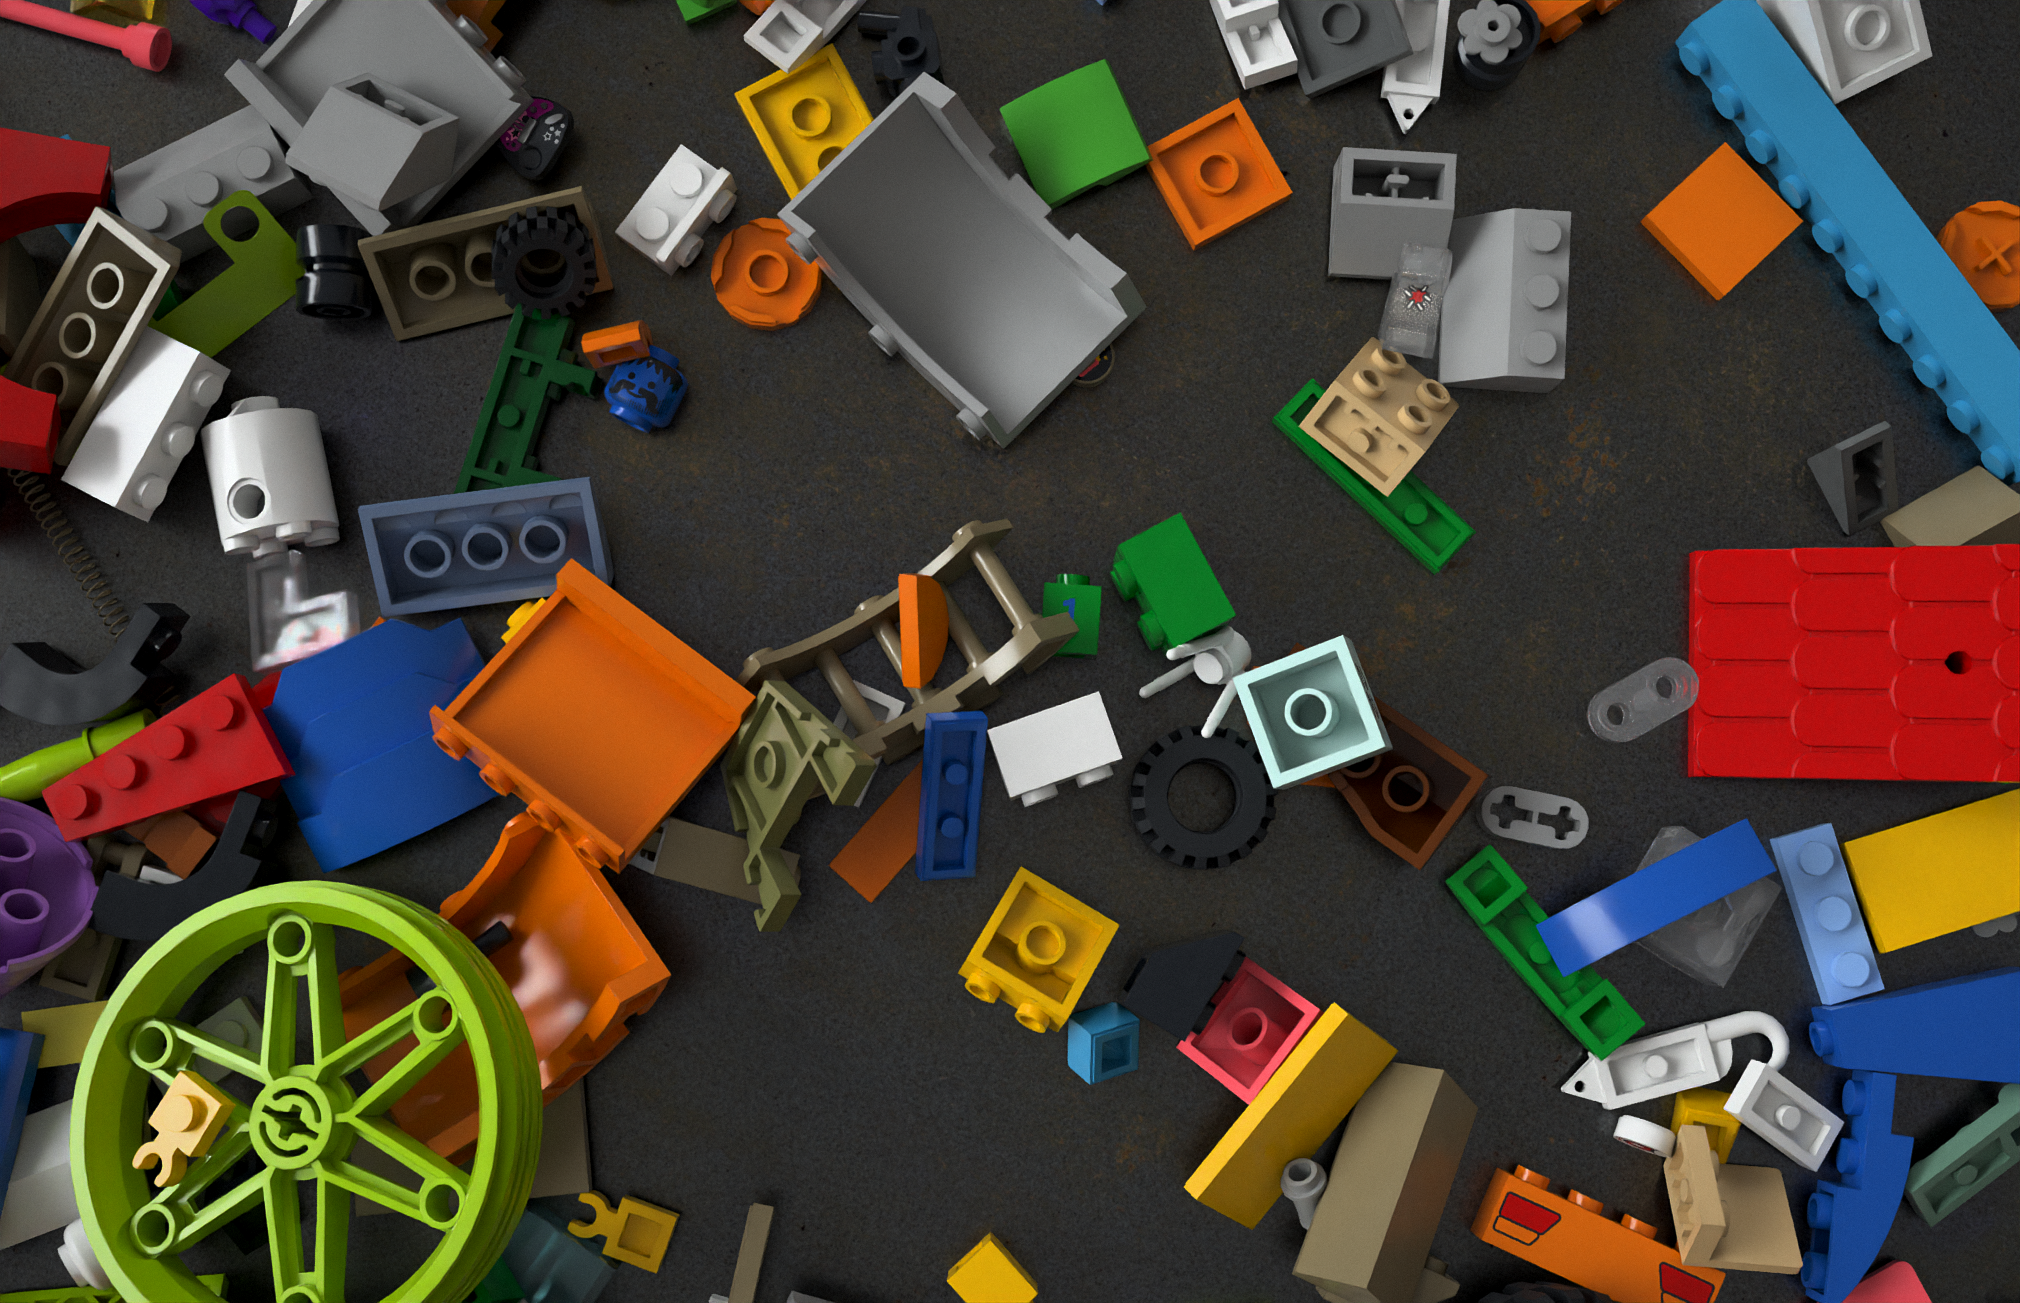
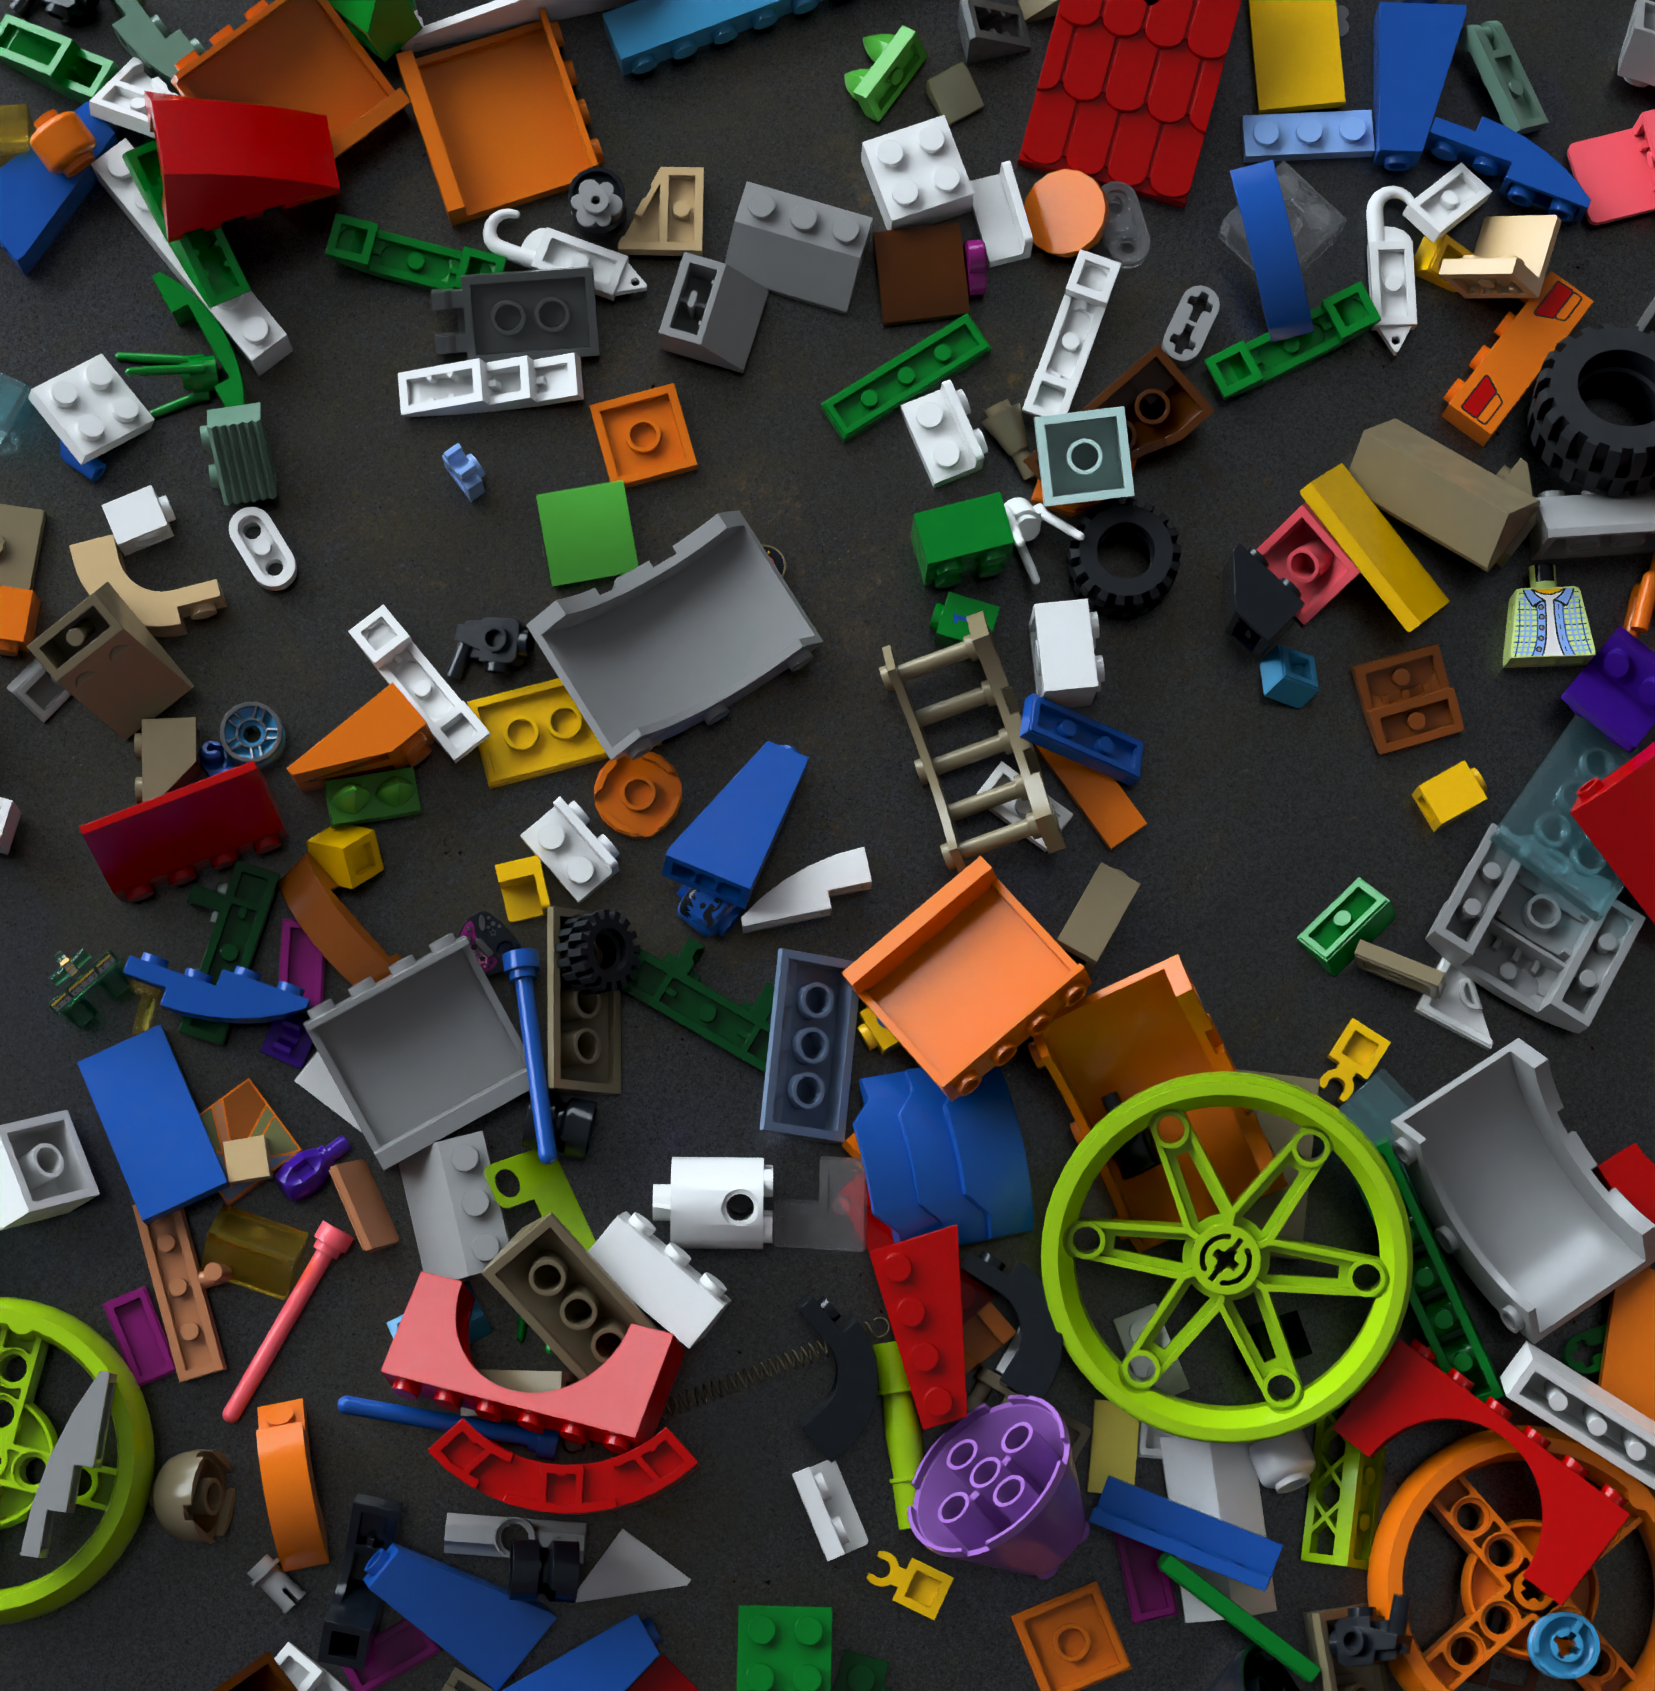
camera: 80 degrees left, 5 degrees down
yellow plate [132,1071,236,1187] -> none
light grey slope [285,72,460,211] -> none
orange slope [581,320,654,369] -> none
olive wing [720,680,877,932] -> none
orange tile [898,573,949,689] -> none
yellow plate [958,866,1120,1033] -> none
light grey pin [1281,1158,1327,1230] -> none
tan bracket [1298,337,1459,497] -> none
clear leg [1378,241,1453,359] -> none
white tile [1613,1115,1676,1158] -> none
orange tile [1641,142,1803,301] -> none
none -> nougat slope [329,1159,399,1255]
none -> yellow panel [495,855,551,924]
none -> blue piece [502,948,557,1165]
none -> tan wing [618,167,704,256]
none -> blue slope [662,741,809,909]
none -> white slope [741,847,872,934]
none -> bright green tile [844,25,928,122]
none -> white brick [861,115,974,230]
none -> reddish brown slope [872,222,970,326]
none -> white bracket [900,379,988,488]
none -> olive slope [925,62,984,127]
none -> magenta tile [963,239,987,296]
none -> white panel [970,161,1033,268]
none -> dark tan cone [981,399,1035,481]
none -> white slope [1022,249,1121,417]
none -> orange tile [1024,169,1110,258]
none -> green slope [1296,877,1396,976]
none -> dark orange slope [1350,643,1465,755]

